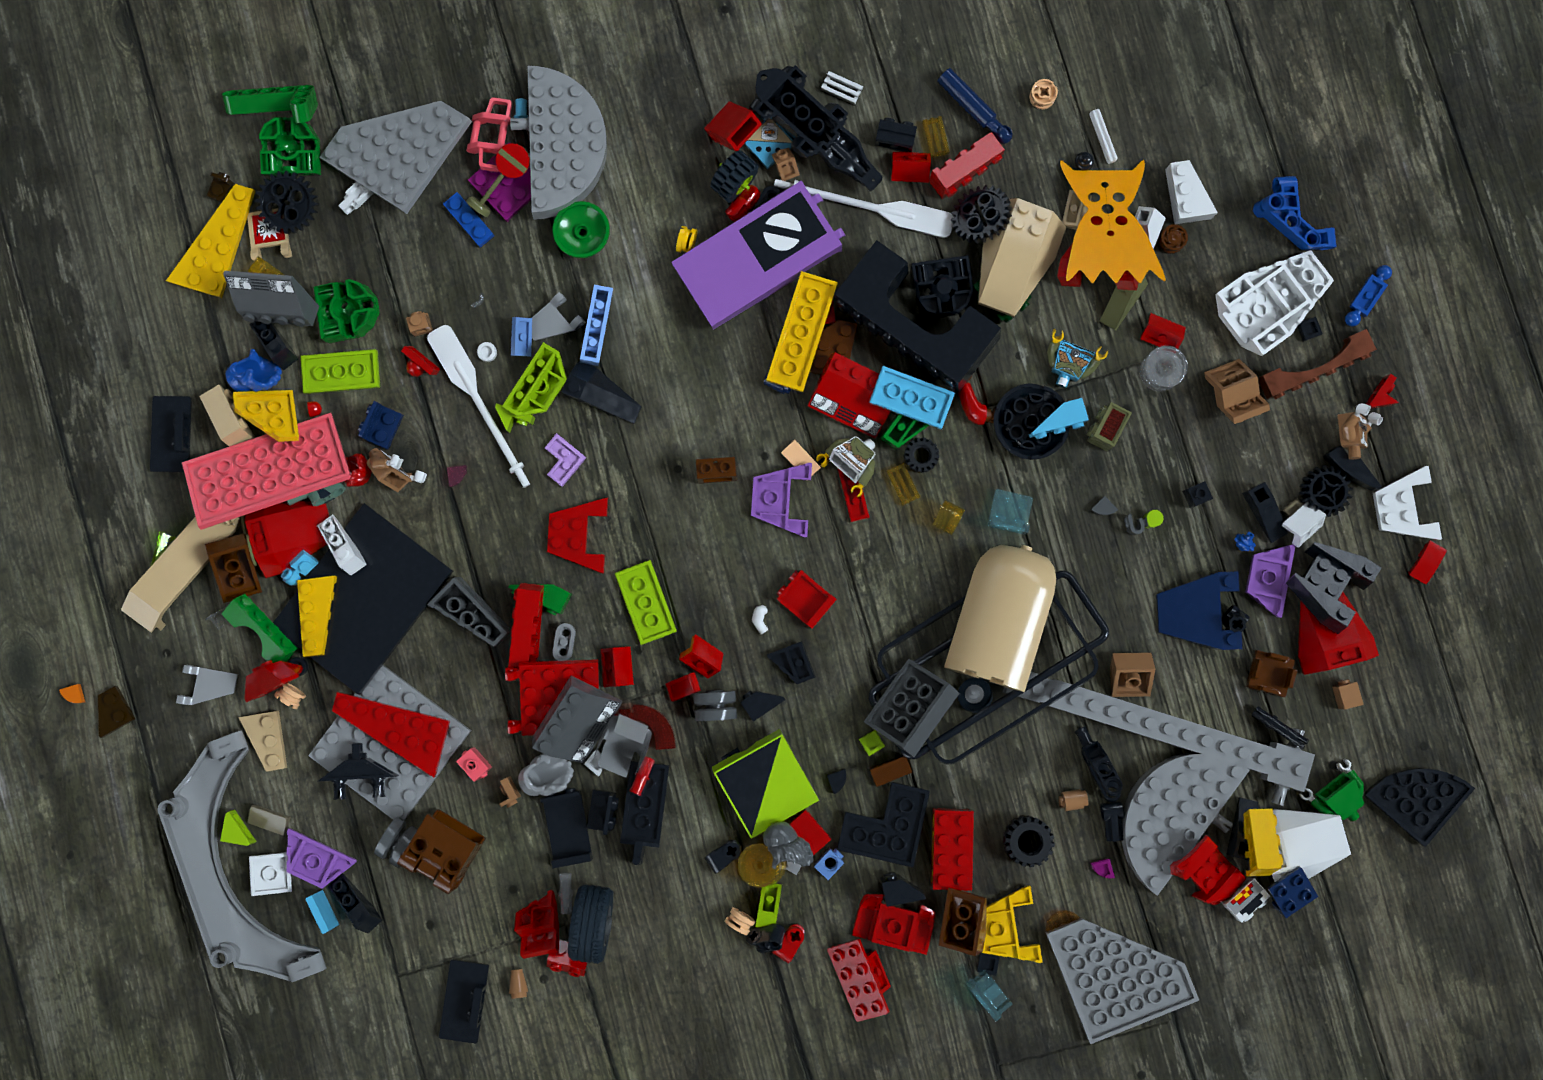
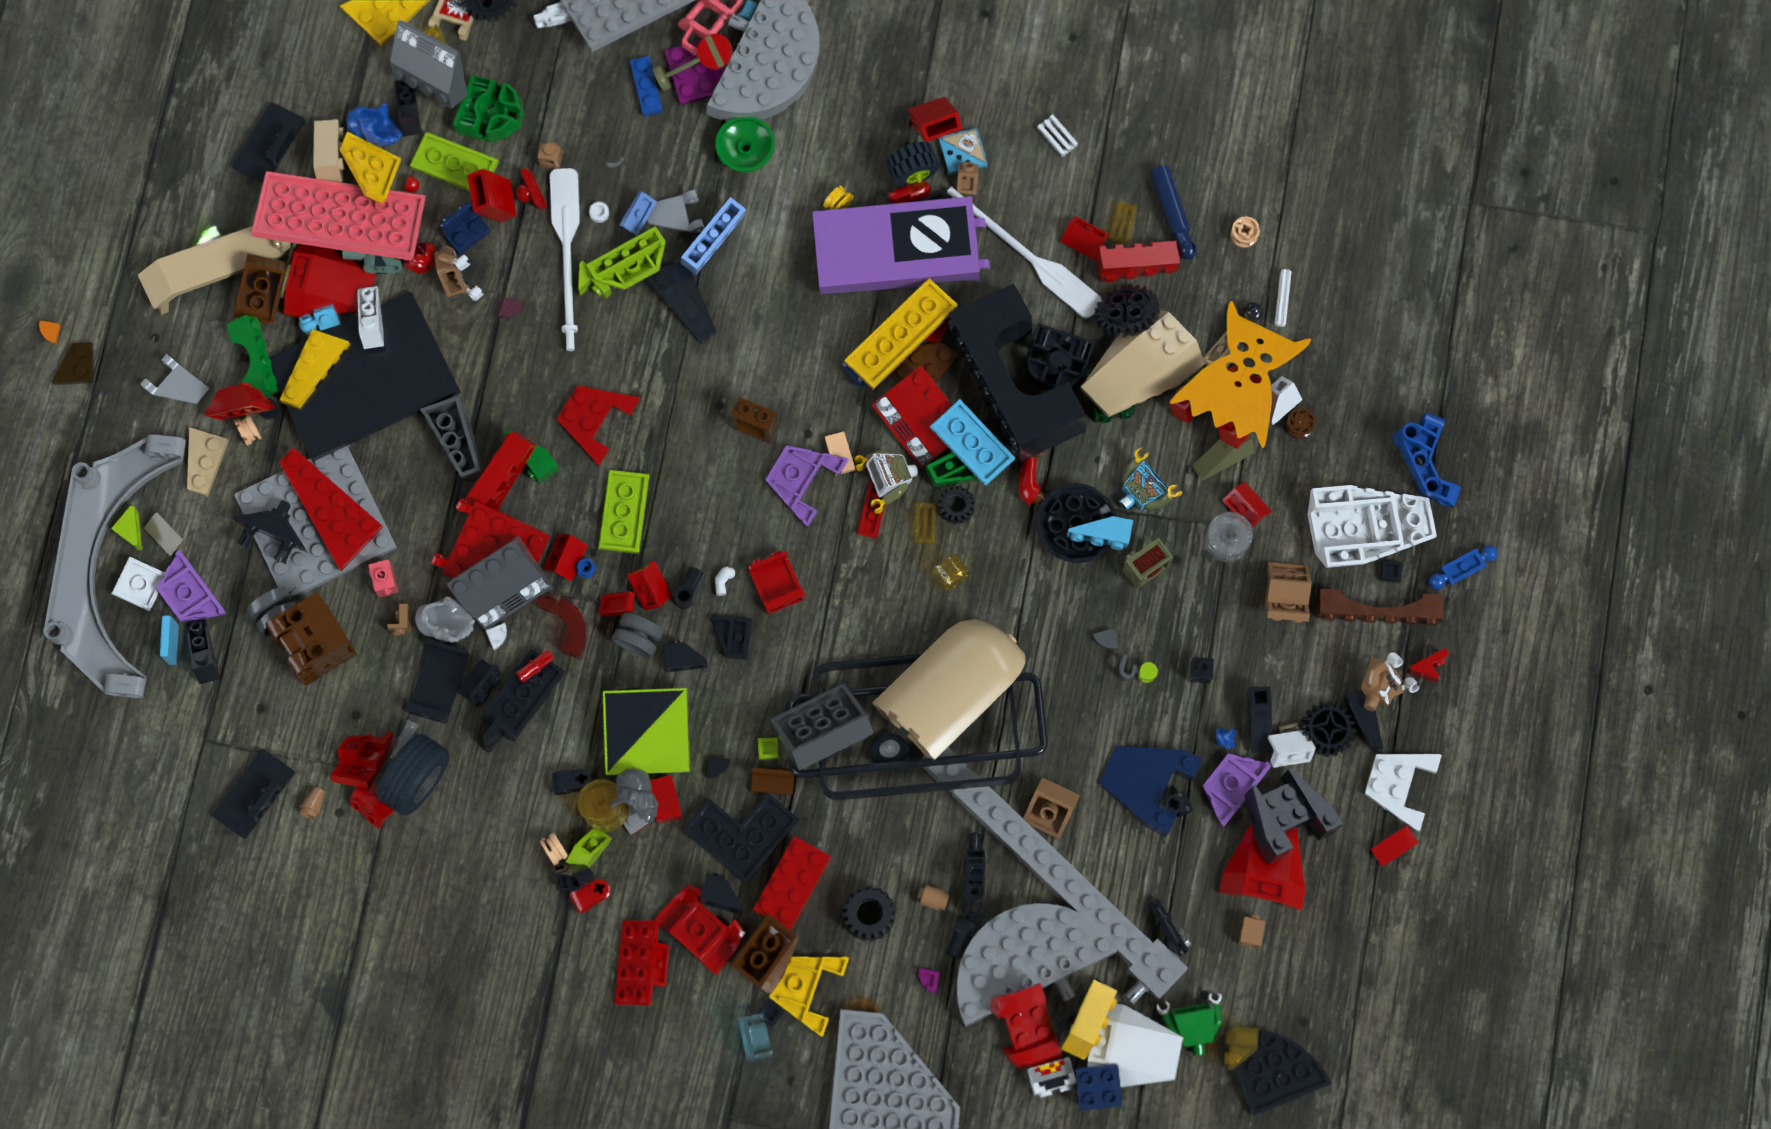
camera: 20 degrees right, 10 degrees down
lavender tile [545,433,586,487] -> none
light grey plate [553,623,576,661] -> none
light grey piece [594,714,652,777] -> none
black animal [749,65,883,191] -> none
medium blue brick [814,847,844,880] -> none
black brick [875,118,917,152] -> none
clear light blue bracket [988,489,1033,535] -> none
white wedge [1165,160,1218,224] -> none
reddish brown panel [1246,650,1297,698] -> none
none -> red brick [467,169,517,223]
none -> blue plate [576,558,596,578]
none -> black piece [674,567,706,609]
none -> clear yellow slope [1224,1026,1258,1071]

